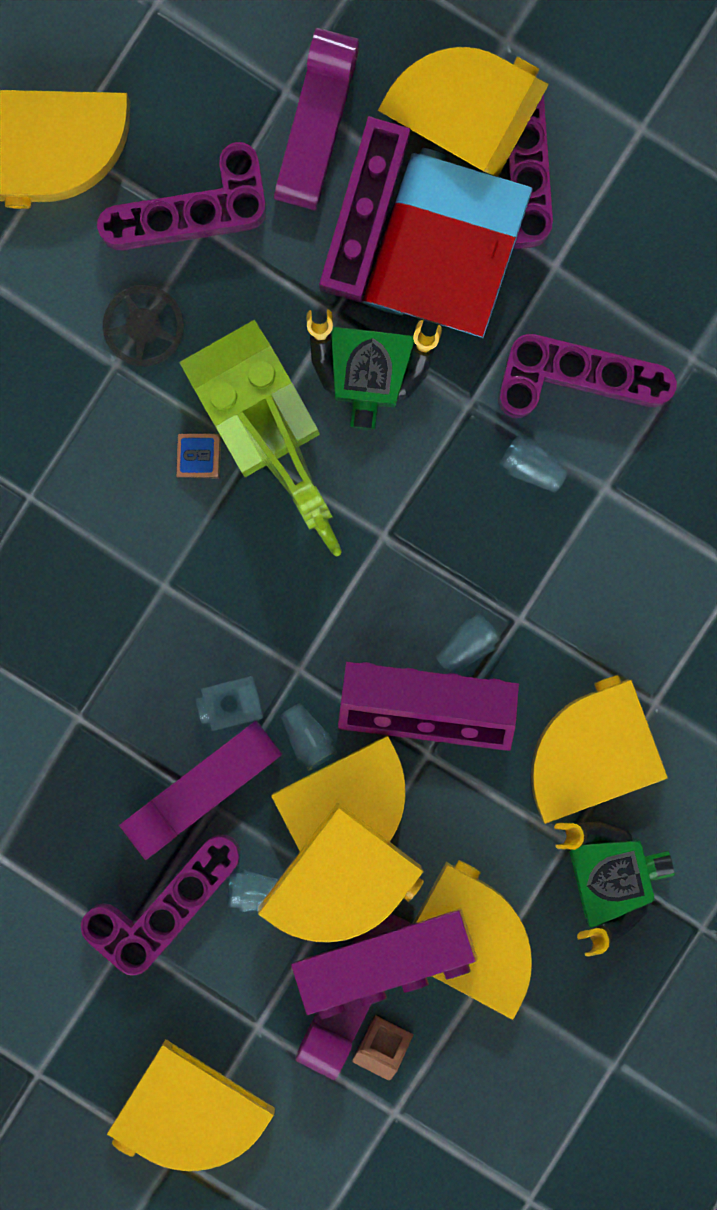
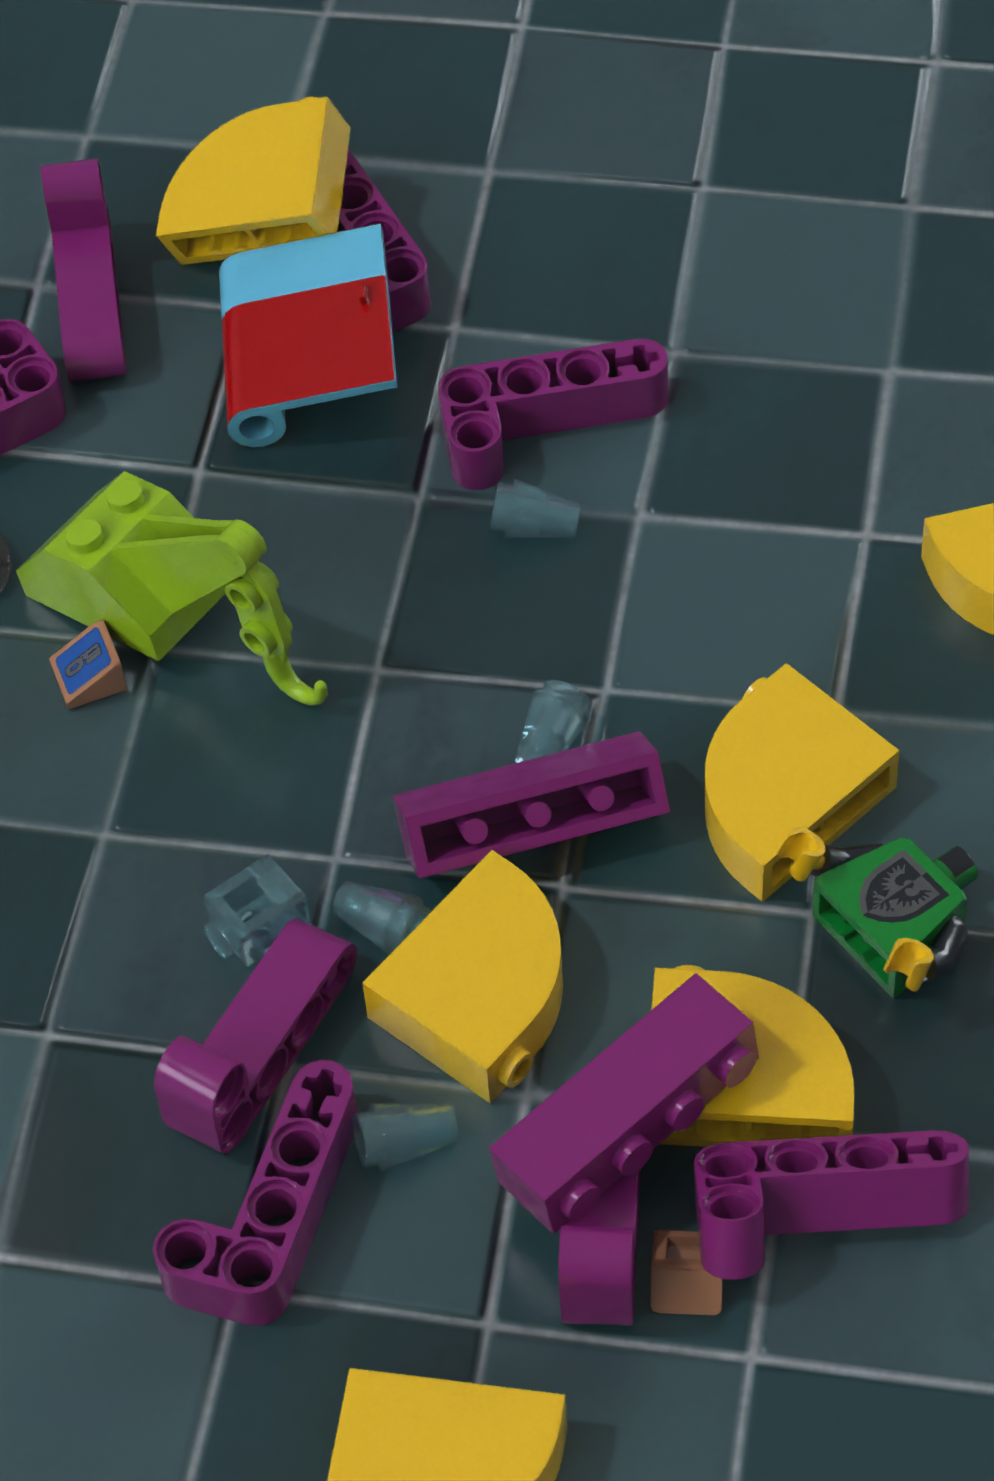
camera: 20 degrees left, 35 degrees down
yellow brick [258,803,424,942] -> none
torso [306,309,442,430] -> none
magenta brick [319,116,410,303] -> none
none -> magenta beam [694,1130,969,1280]

